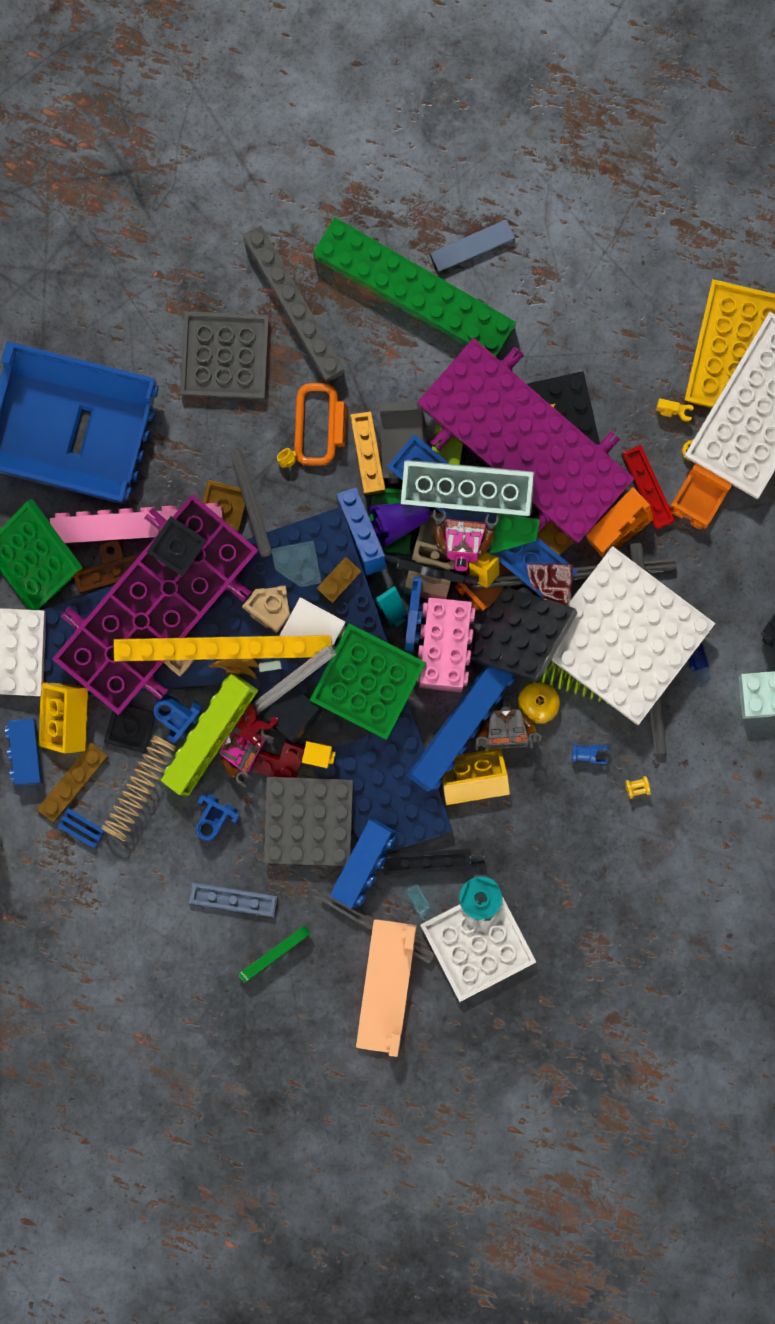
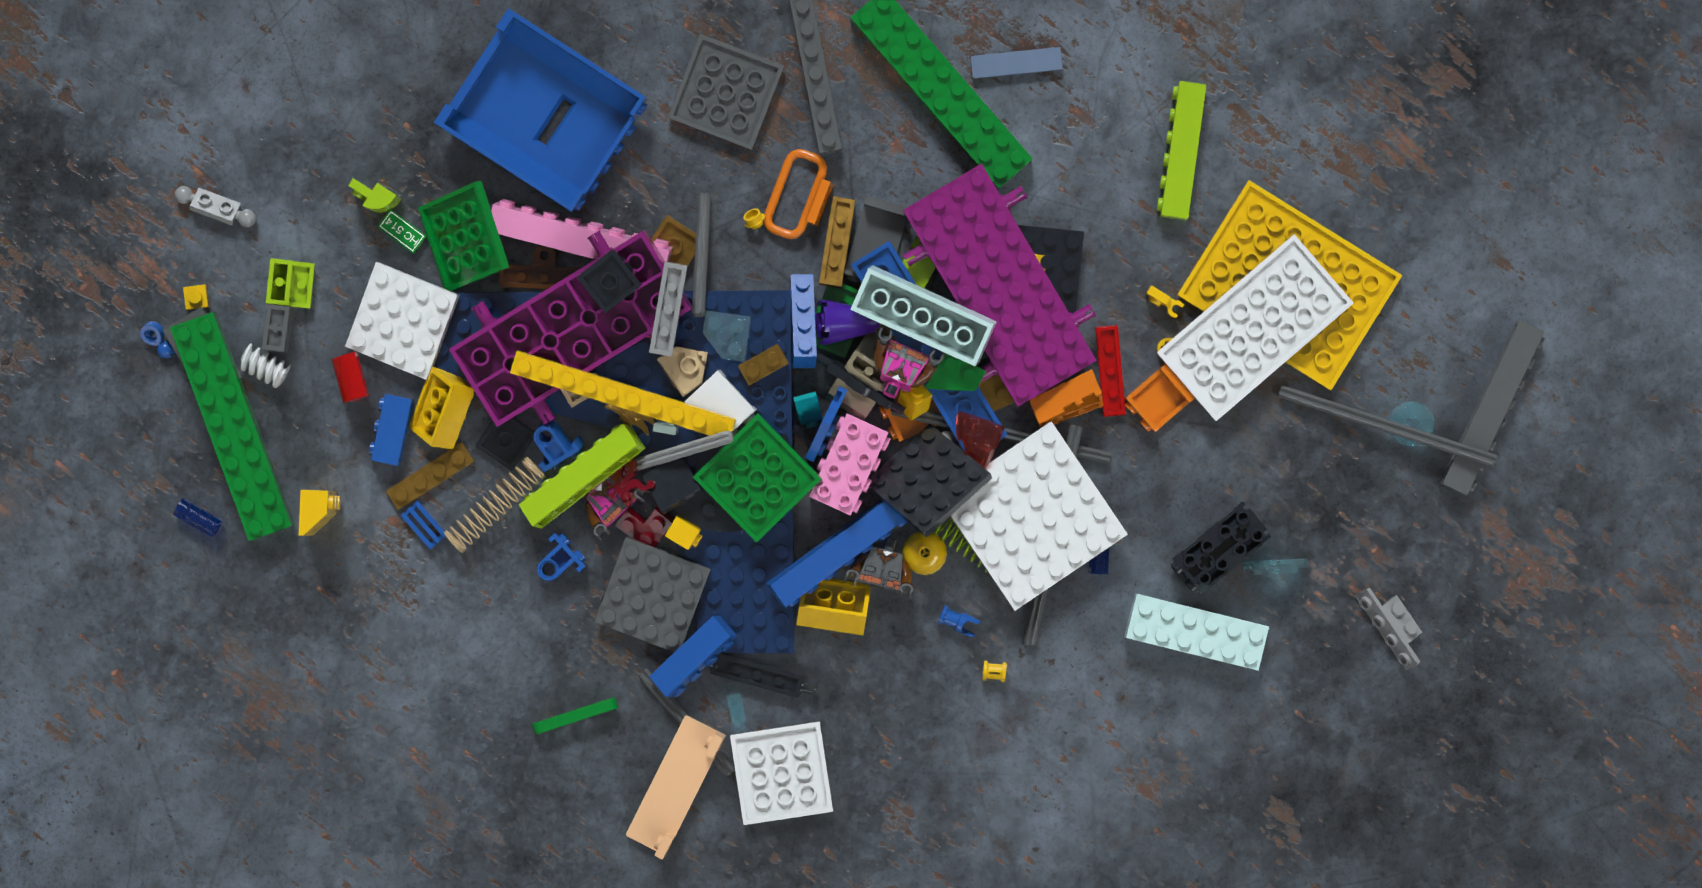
camera: 20 degrees right, 5 degrees up
sand blue tile [189,882,277,918] -> none
teal plate [459,876,502,920] -> none
none -> light grey plate [649,261,688,357]
none -> lime brick [1156,81,1207,221]

